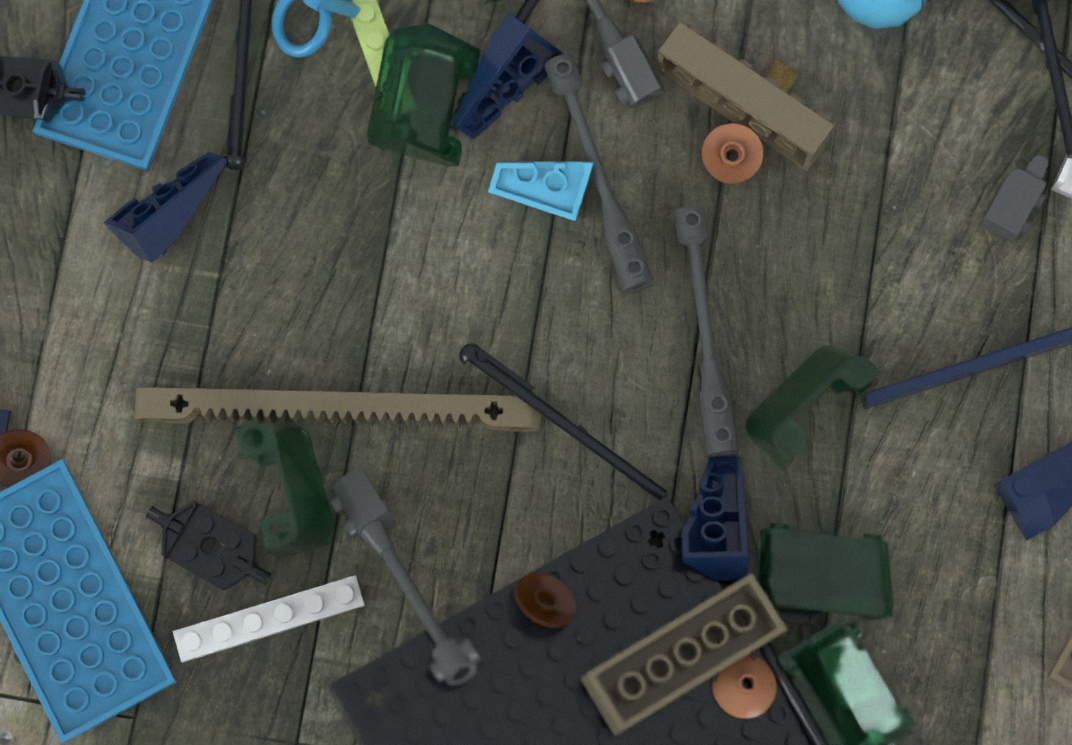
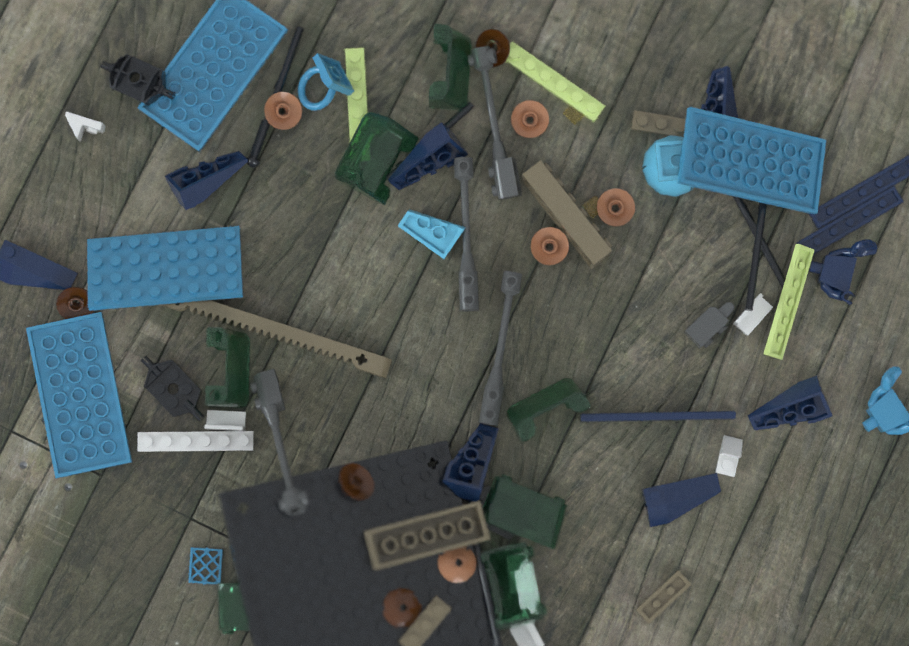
camera: 10 degrees right, 5 degrees up
black bar [459,343,667,501] -> none
none -> dark azure plate [87,226,243,311]
none -> white panel [205,410,246,431]
none -> nougat dish [264,92,302,130]
none -> nougat dish [597,188,635,227]

